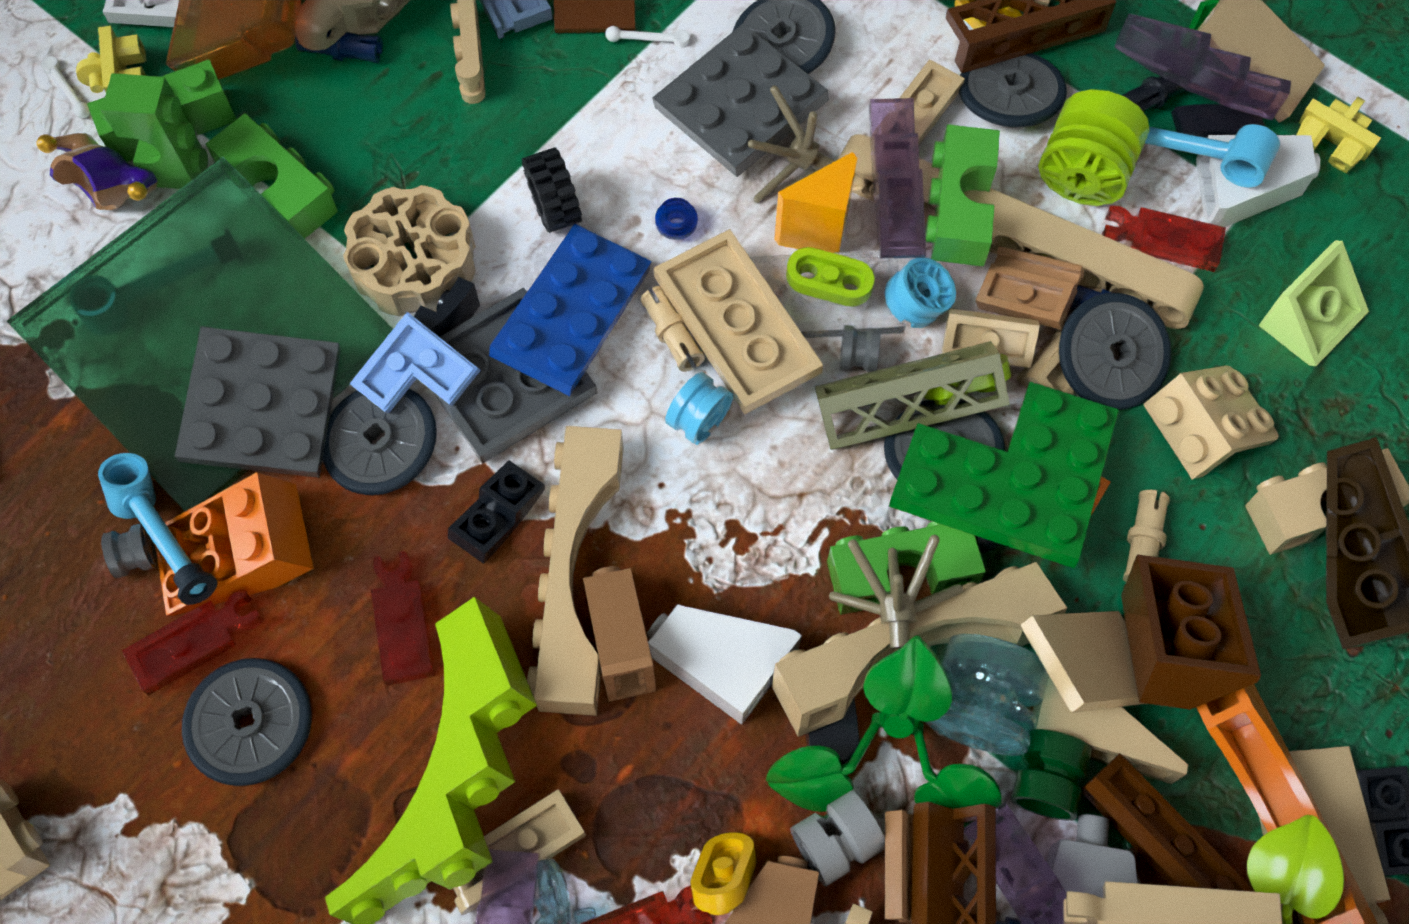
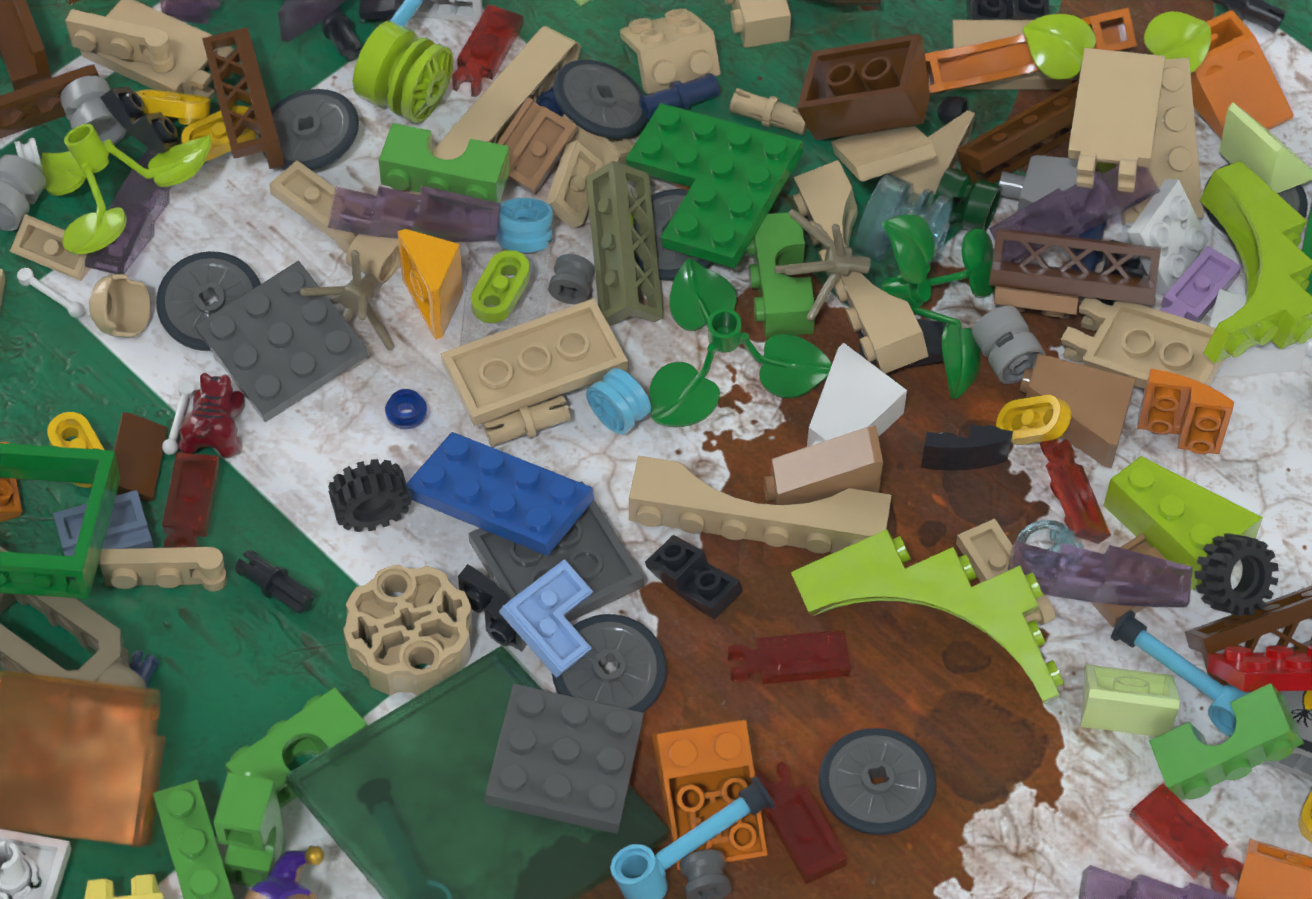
camera: 85 degrees left, 10 degrees down
none -> clear red plate [162,453,220,548]
none -> dark red animal [178,373,245,458]
none -> black axle [235,550,314,614]
none -> dark blue pin [639,73,720,120]
none -> green plant [649,258,832,427]
none -> black slope [921,424,1013,471]
none -> black hinge [937,96,968,125]

